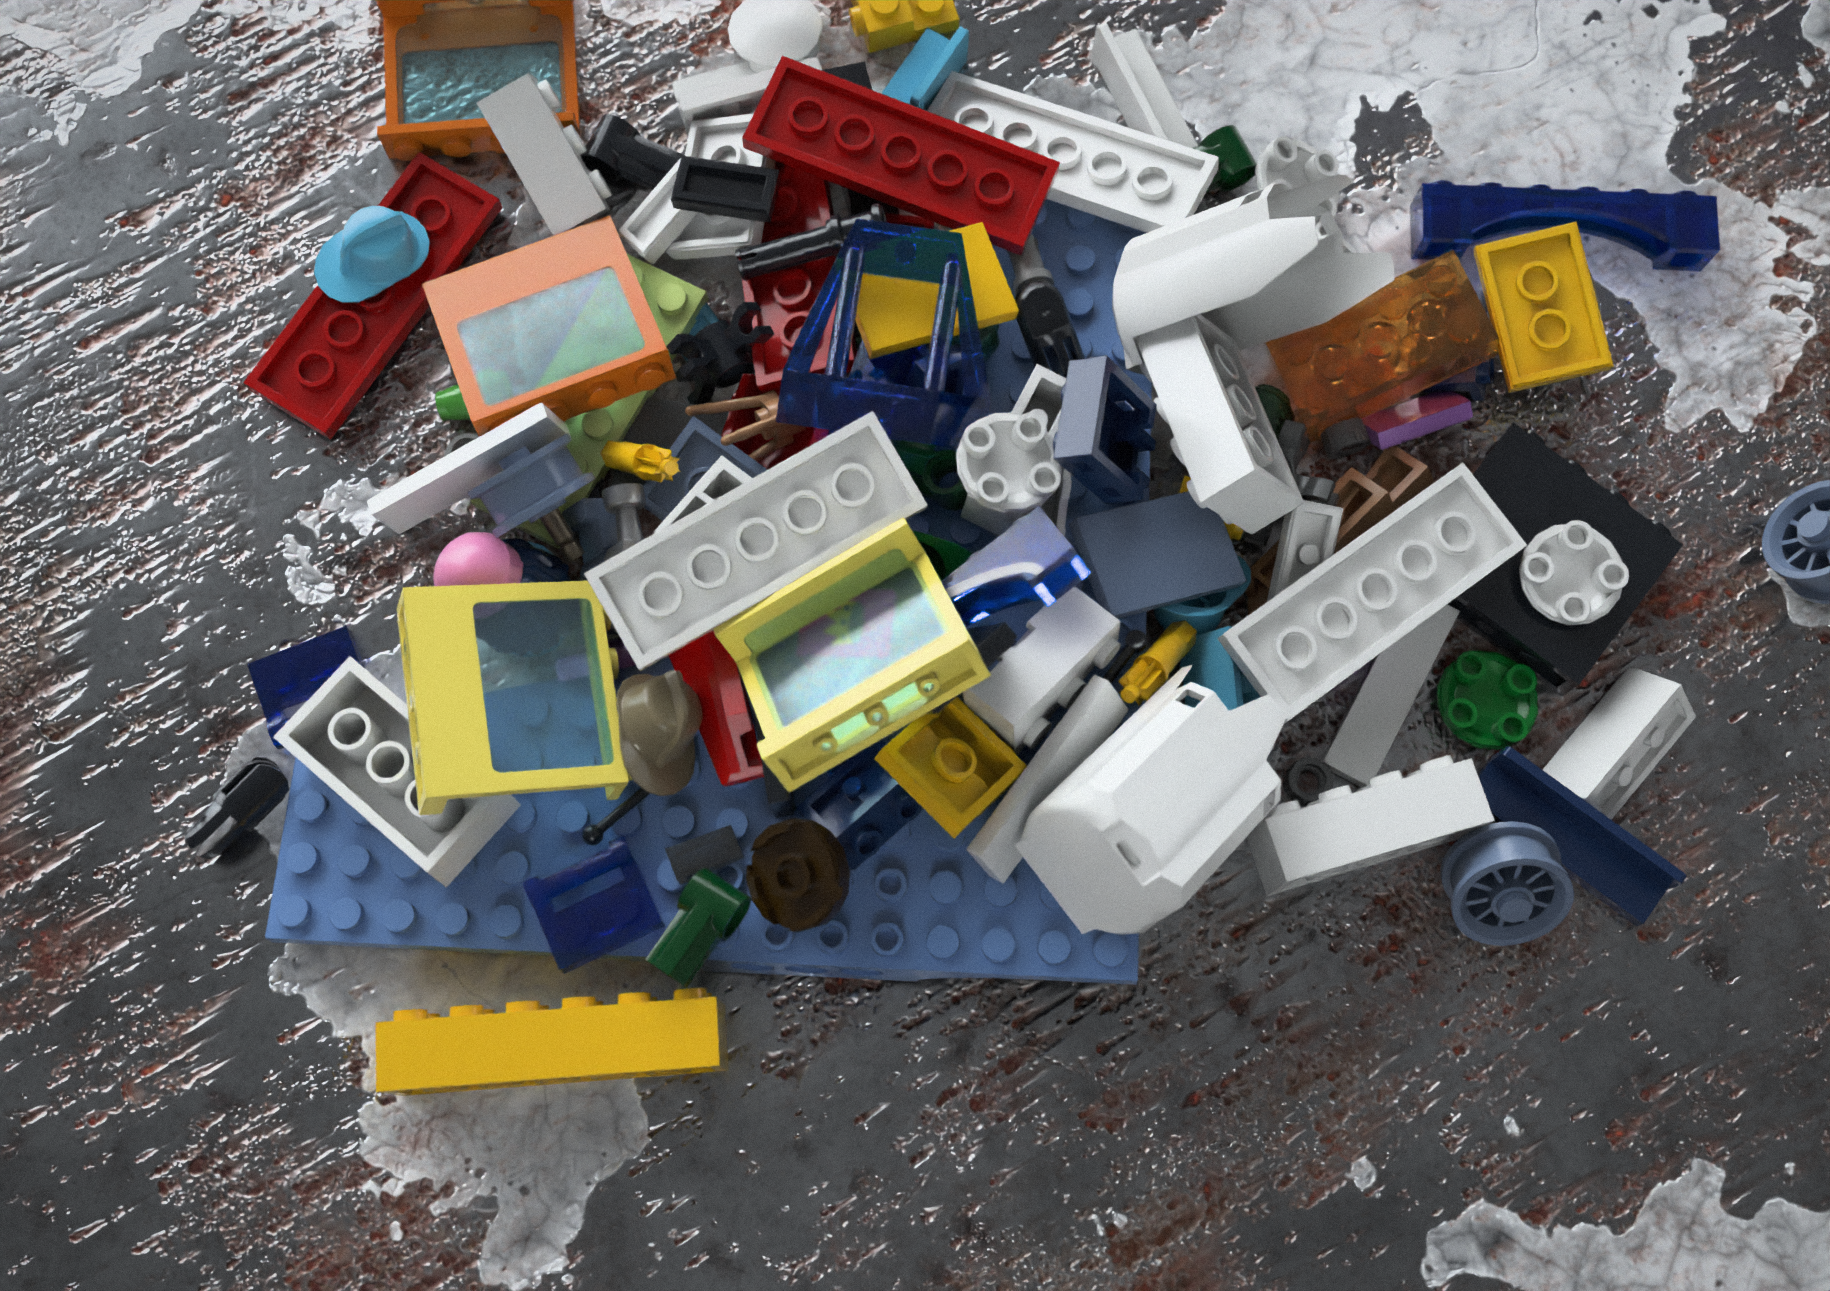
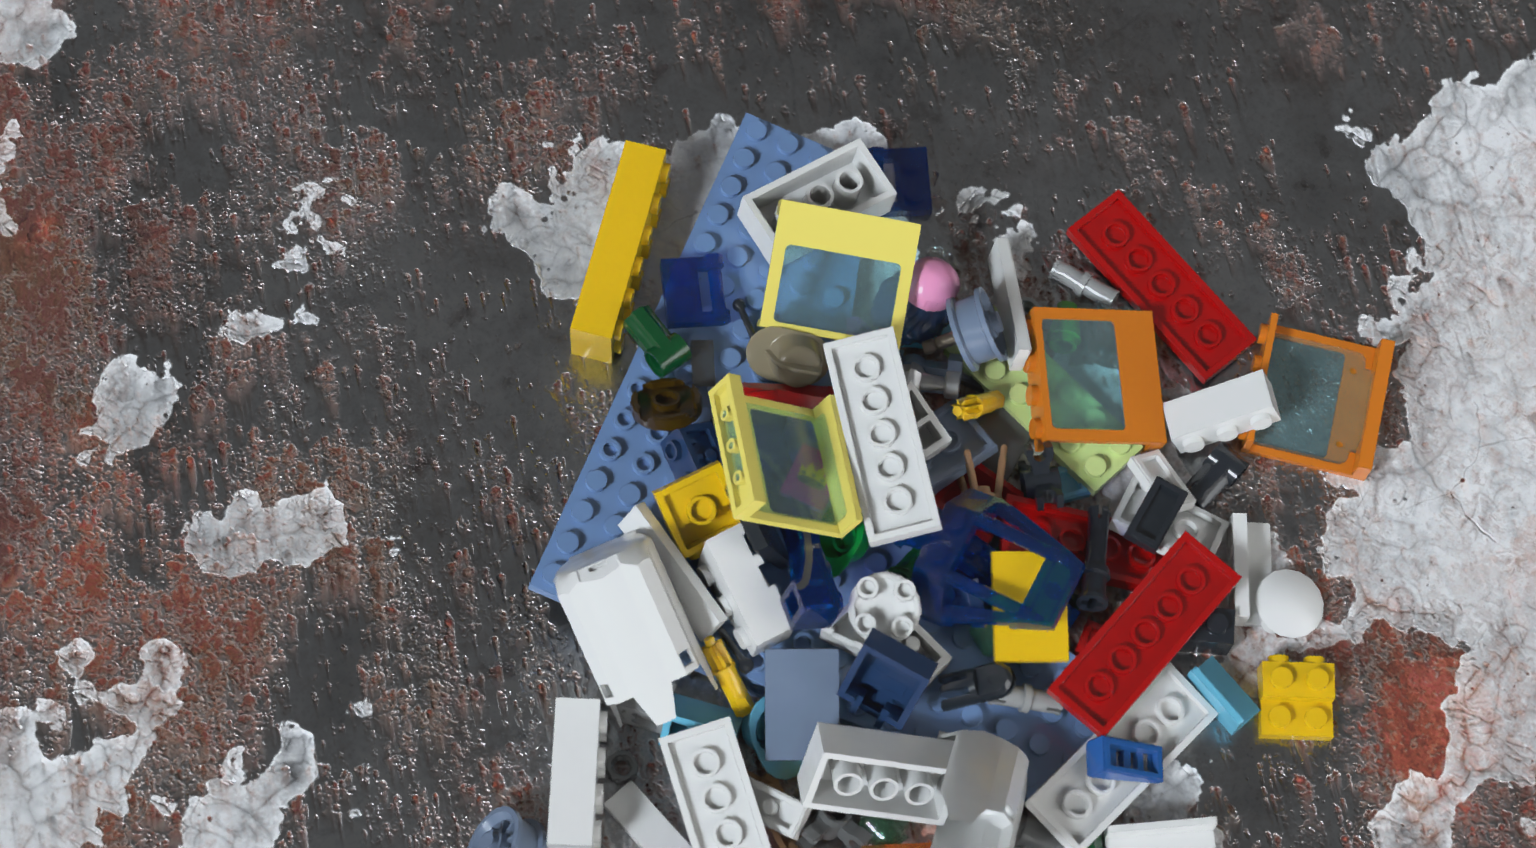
camera: 105 degrees right, 5 degrees down
black arm [185,757,289,859] -> none
medium azure piece [314,206,430,303] -> none
none -> light grey pin [1048,258,1120,309]
none -> blue slope [1086,735,1164,784]

